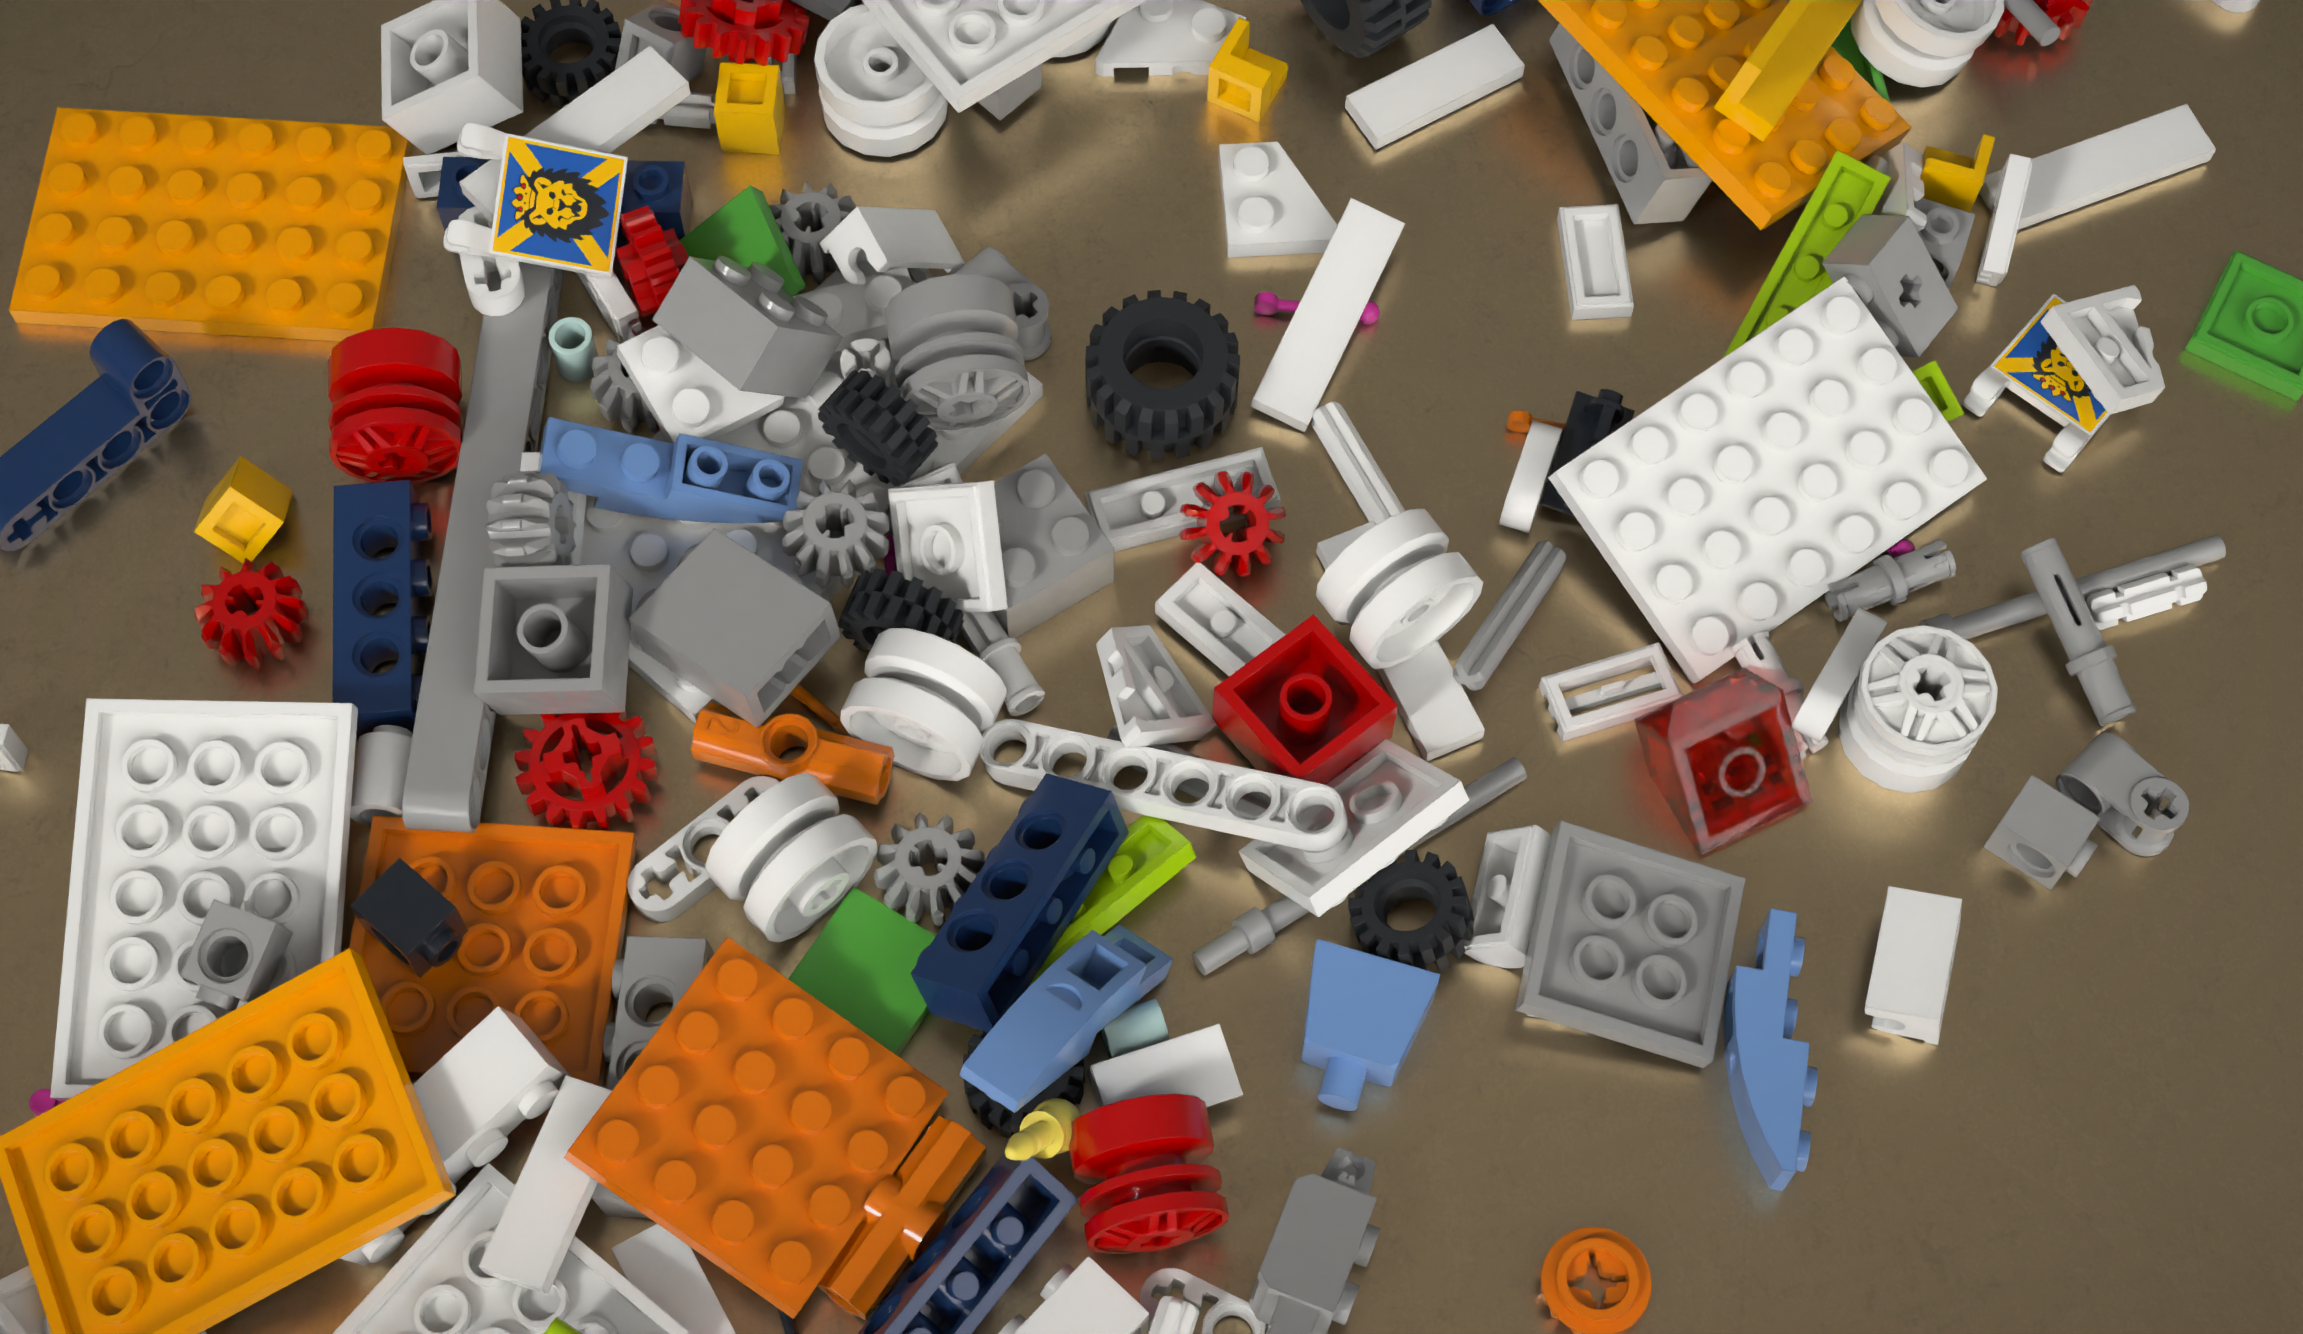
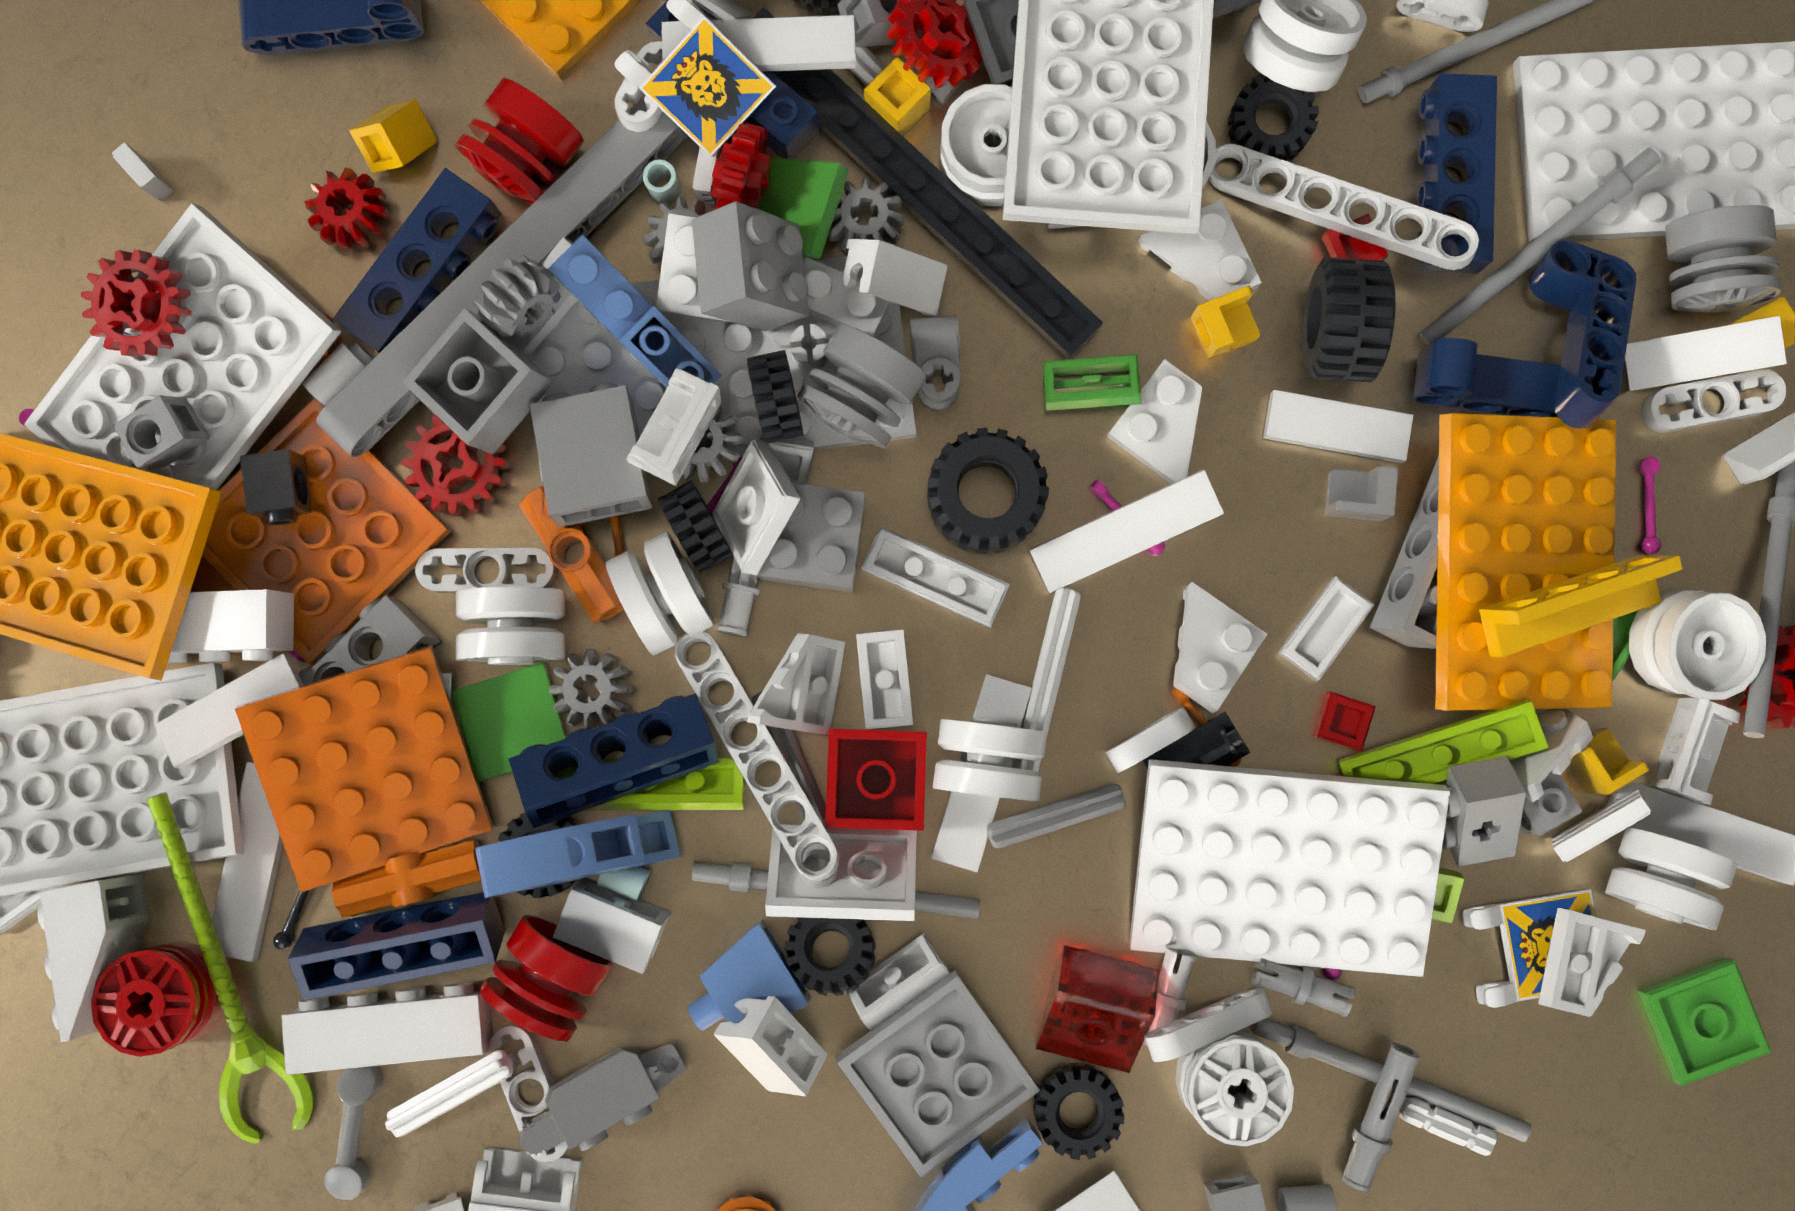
camera: 45 degrees right, 20 degrees up
light yellow bar [1005,1098,1081,1161] -> none
red gear [1179,471,1286,576] -> none
white tile [1539,642,1683,742] -> none
none -> red gear [81,249,192,357]
none -> white hinge [626,369,721,486]
none -> white hinge [714,996,828,1096]
none -> black plate [752,7,1103,359]
none -> black tyre [1033,1063,1125,1160]
none -> bright green tile [1043,354,1141,411]
none -> white wing [1173,582,1267,714]
none -> red tile [1313,691,1376,752]
none -> light grey panel [1325,466,1398,522]
none -> white wheel [1605,828,1738,931]
none -> white hinge [1649,697,1741,805]

